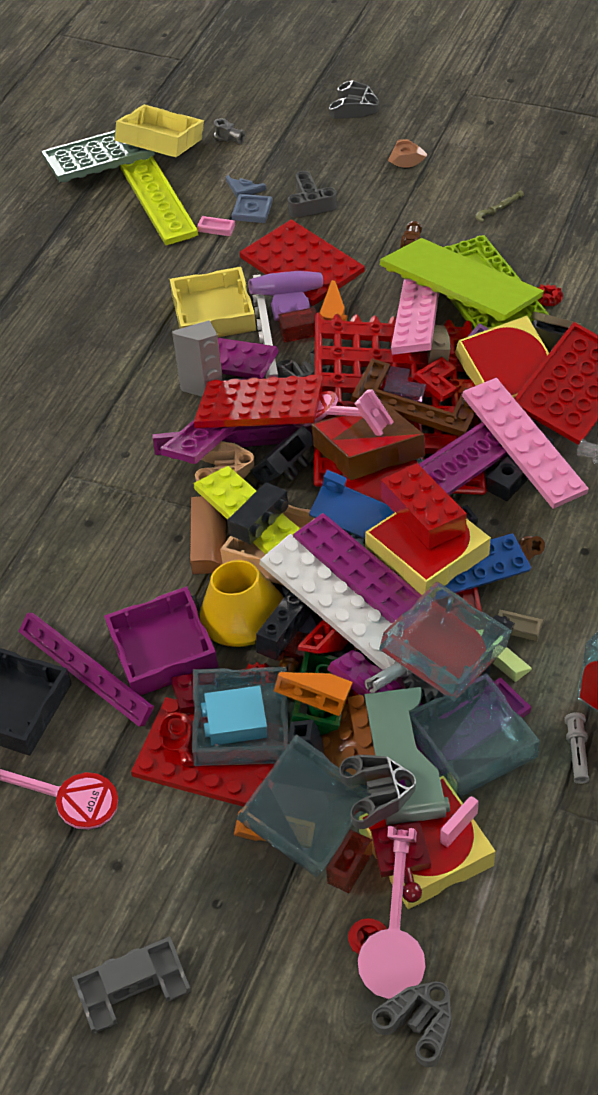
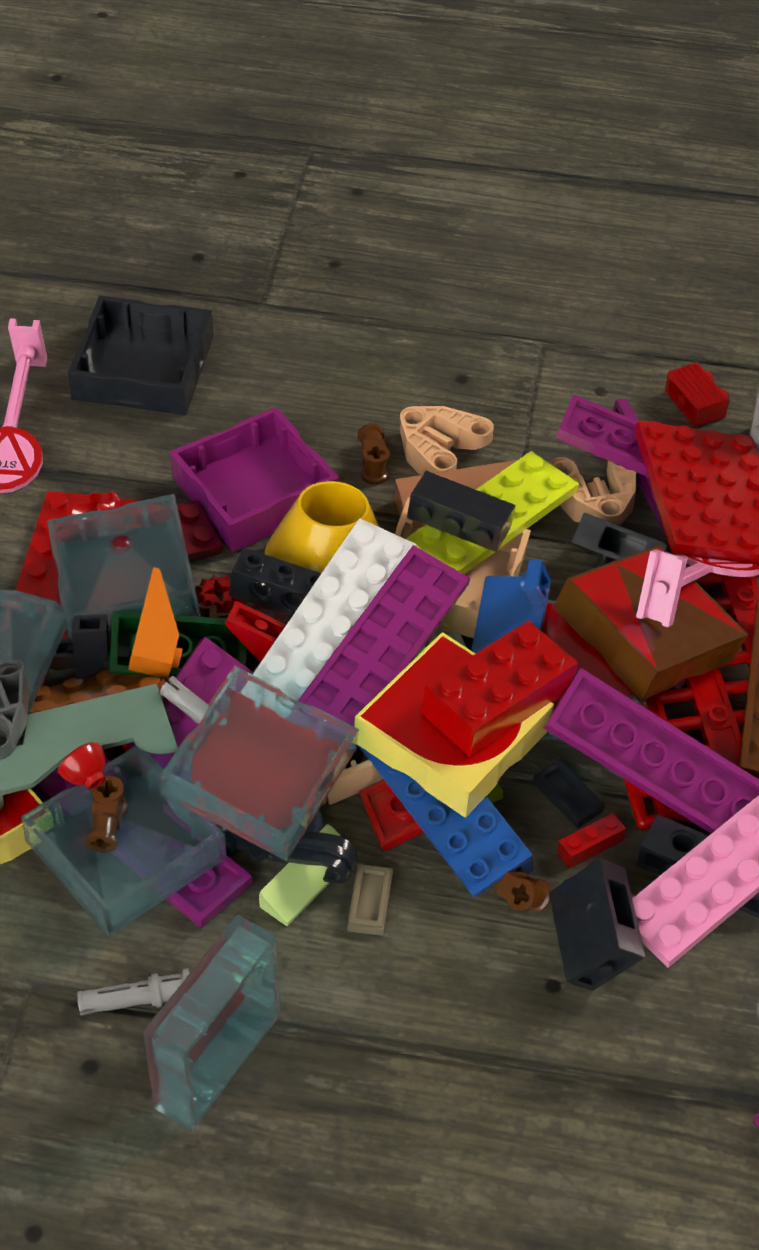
camera: 75 degrees right, 0 degrees up
magenta plate [18,613,154,727] -> none
medium azure brick [201,686,267,746] -> none
none -> red brick [58,742,106,790]
none -> reddish brown connector [85,775,128,853]
none -> reddish brown connector [357,423,390,485]
none -> light nougat connector [400,406,494,475]
none -> black piece [549,858,646,991]
none -> red piece [557,813,626,869]
none -> red brick [665,362,730,428]

